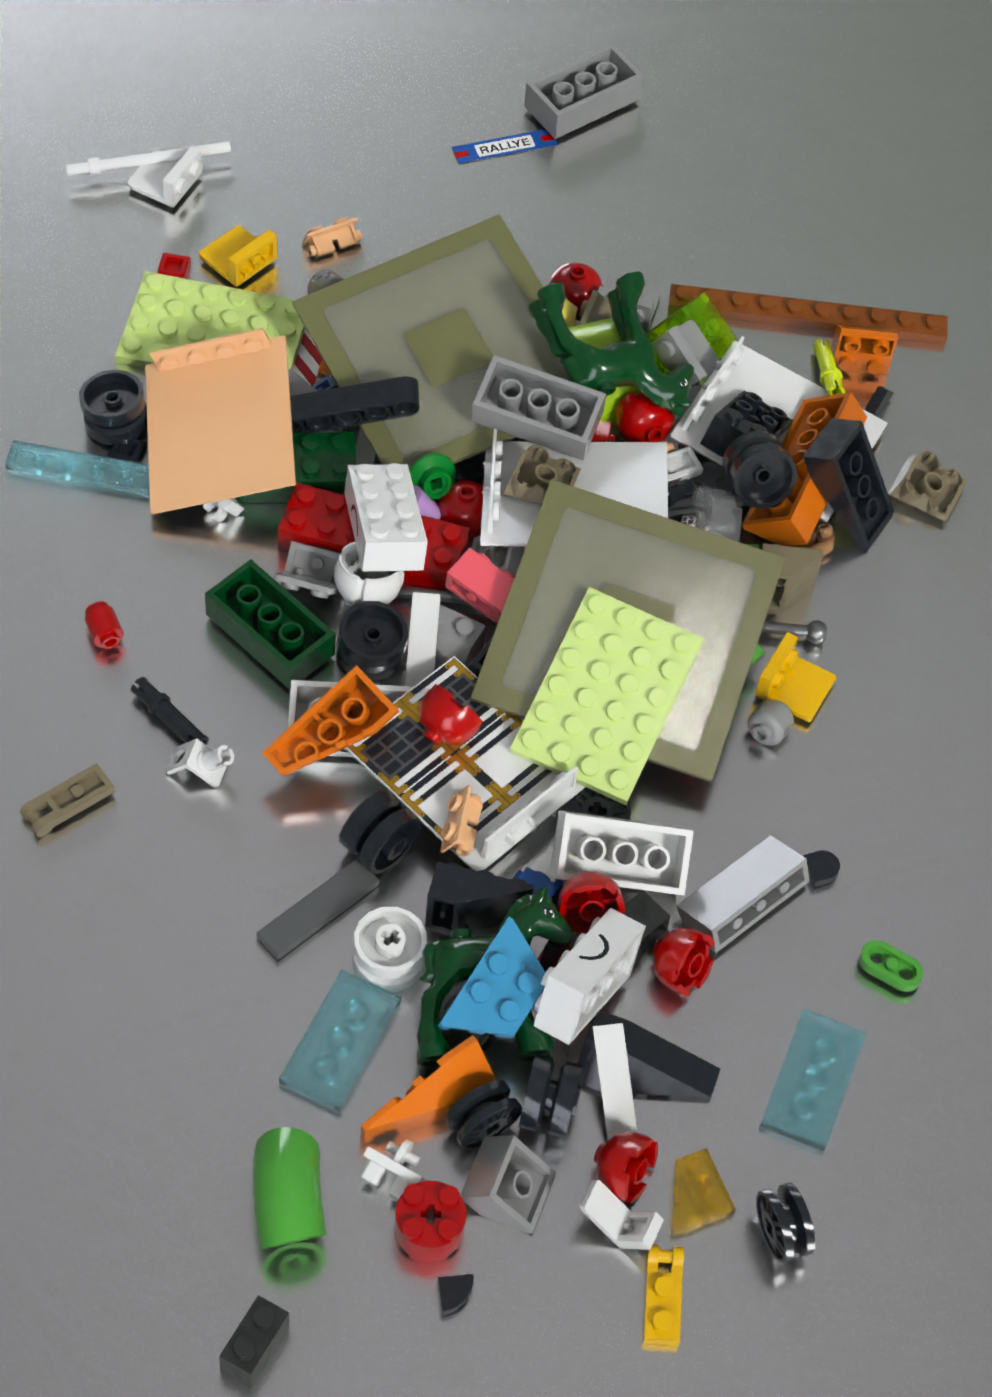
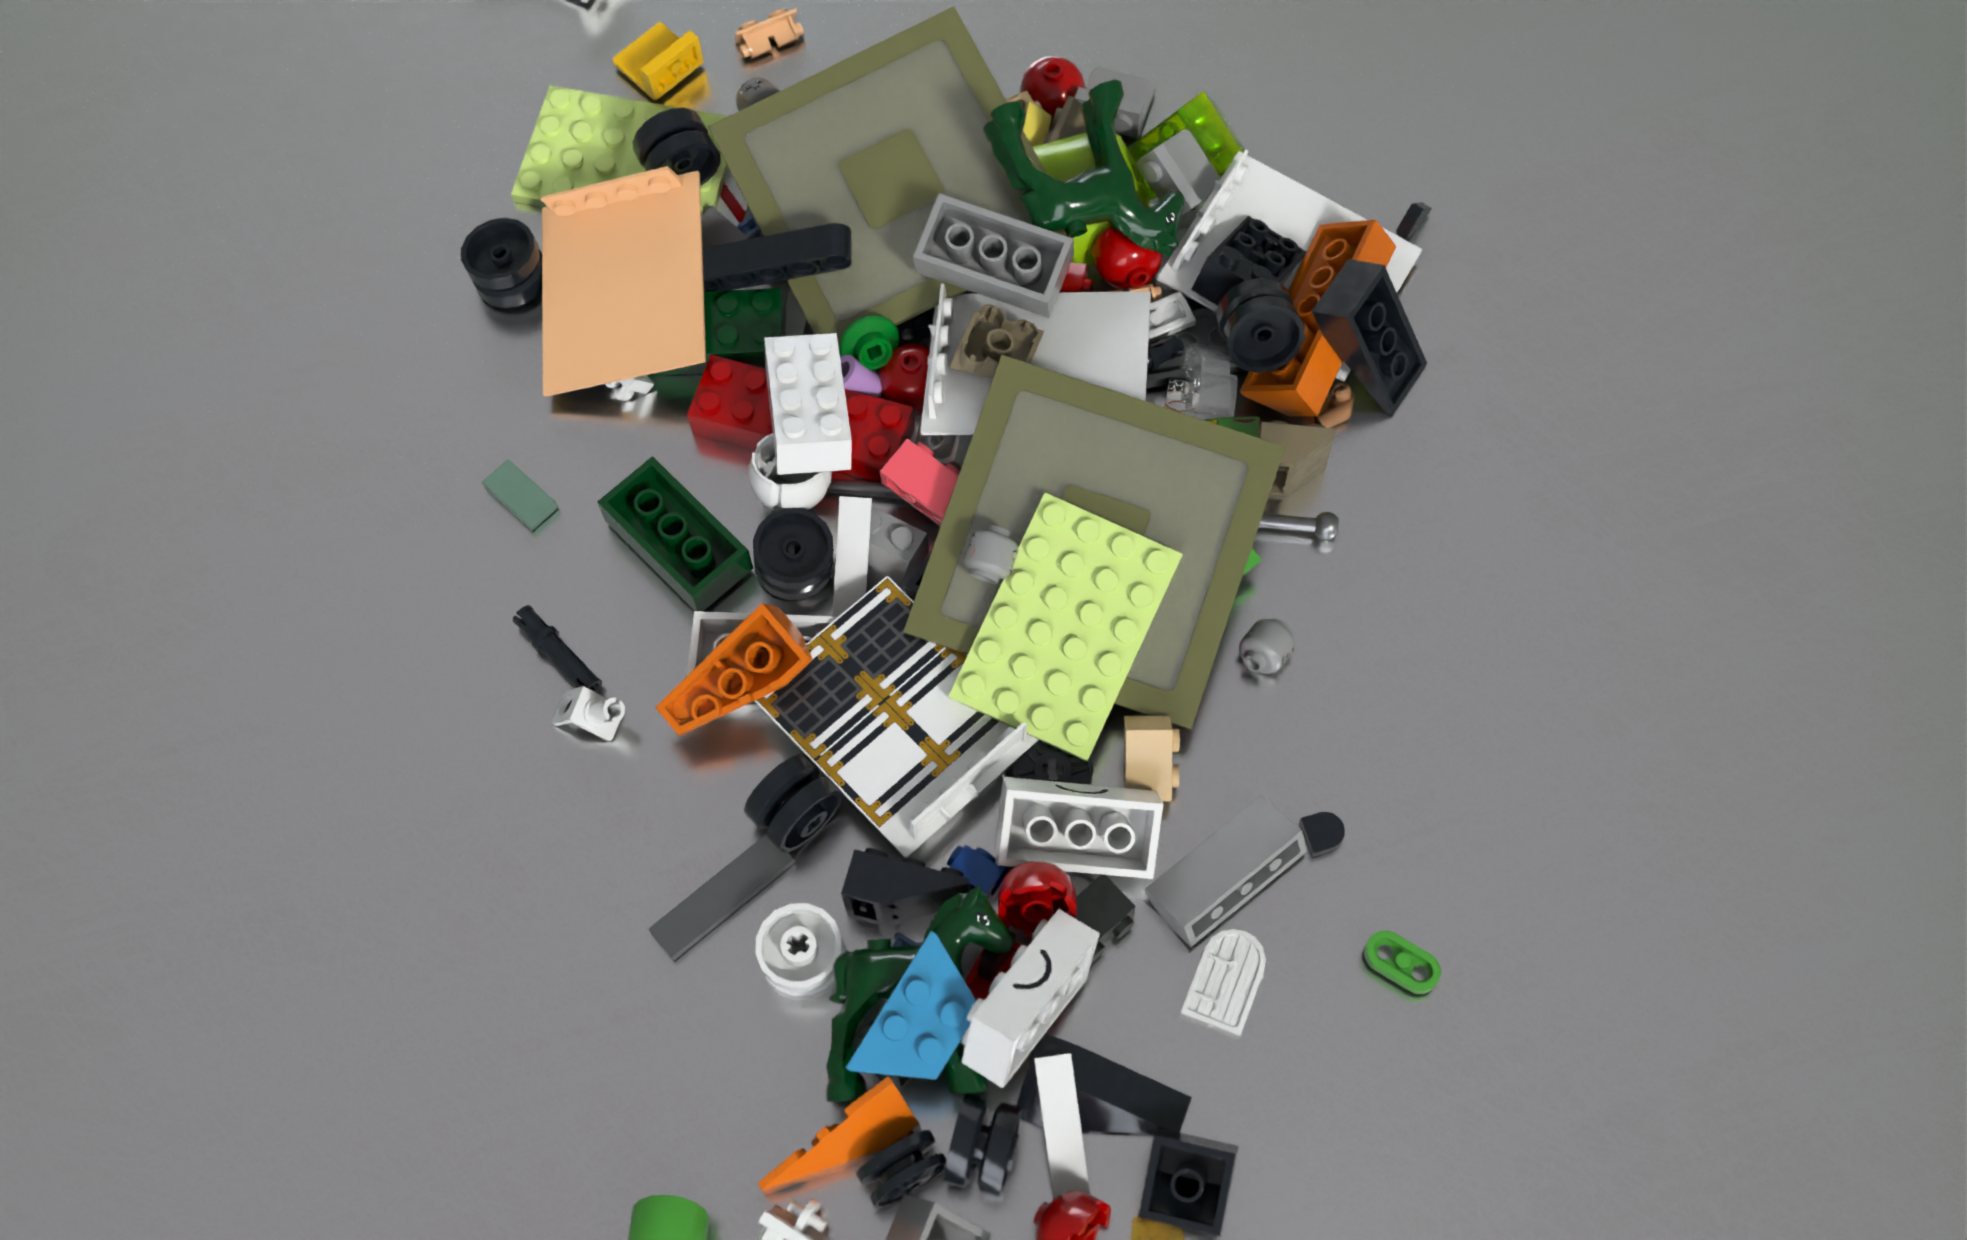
camera: 10 degrees right, 10 degrees up
clear light blue tile [5,440,150,496] -> none
dark tan plate [20,763,115,837] -> none
red brick [84,601,124,649] -> none
black tile [107,438,147,469] -> none
red tile [157,252,191,279] -> none
light grey bracket [274,541,341,599] -> none
clear light blue tile [279,969,401,1112] -> none
red cylinder [418,684,483,745] -> none
light nougat hinge [440,785,483,856] -> none
red cylinder [653,927,715,996] -> none
dark orange plate [668,284,948,344] -> none
yellow bracket [755,632,837,722] -> none
clear light blue tile [760,1009,867,1151] -> none
neon yellow pin [813,339,845,396] -> none
orange slope [831,325,898,375] -> none
dark tan slope [888,451,967,522] -> none
none -> sand green tile [482,459,558,531]
none -> black wheel [632,108,721,186]
none -> light grey head [964,525,1019,584]
none -> tan brick [1124,716,1180,801]
none -> black slope [1139,1128,1239,1236]
none -> white window [1180,929,1266,1038]

